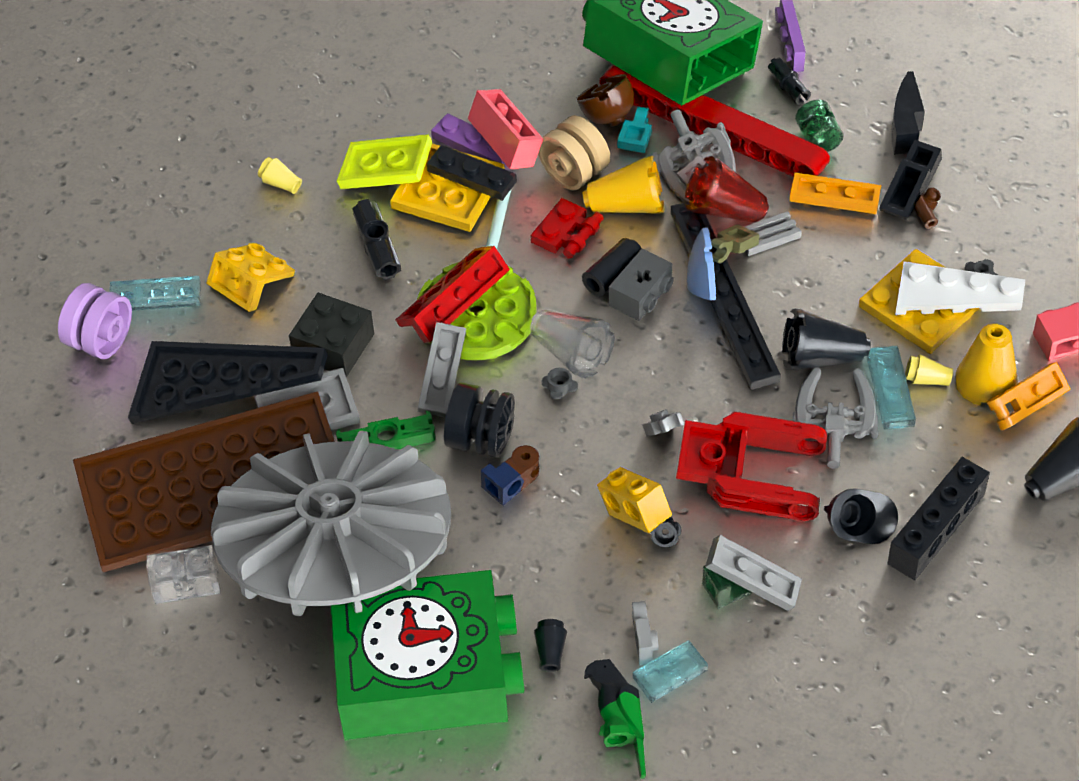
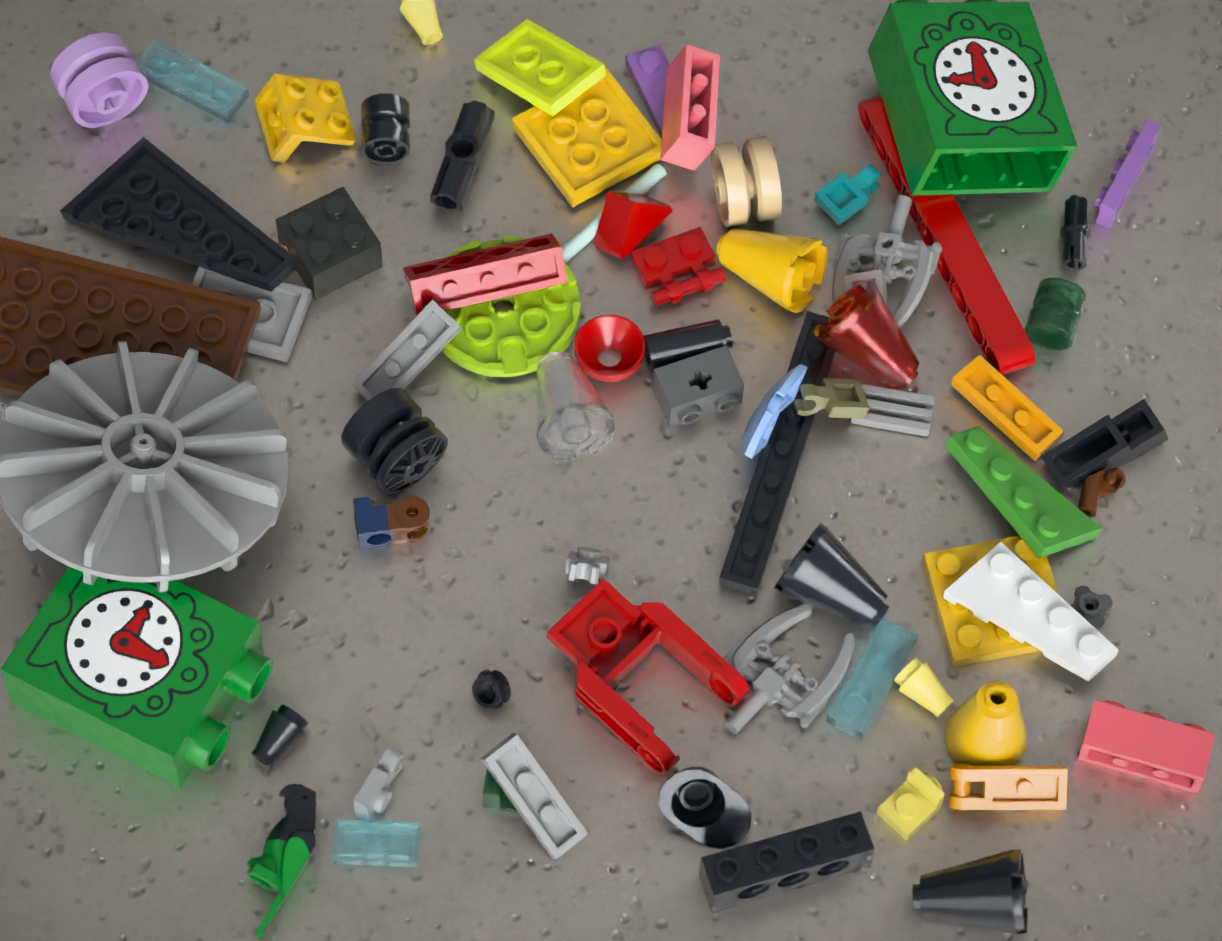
camera: 30 degrees right, 10 degrees up
green piece [336,411,436,449] -> none
black plate [427,145,517,201] -> none
dark grey plate [542,368,578,399] -> none
reddish brown cylinder [577,74,634,127] -> none
yellow brick [597,467,672,533] -> none
black slope [892,71,925,155] -> none
none -> black wheel [361,93,410,164]
none -> red piece [574,315,645,382]
none -> red slope [594,191,673,260]
none -> light yellow bracket [877,767,944,841]
none -> bright green wing [945,426,1102,558]

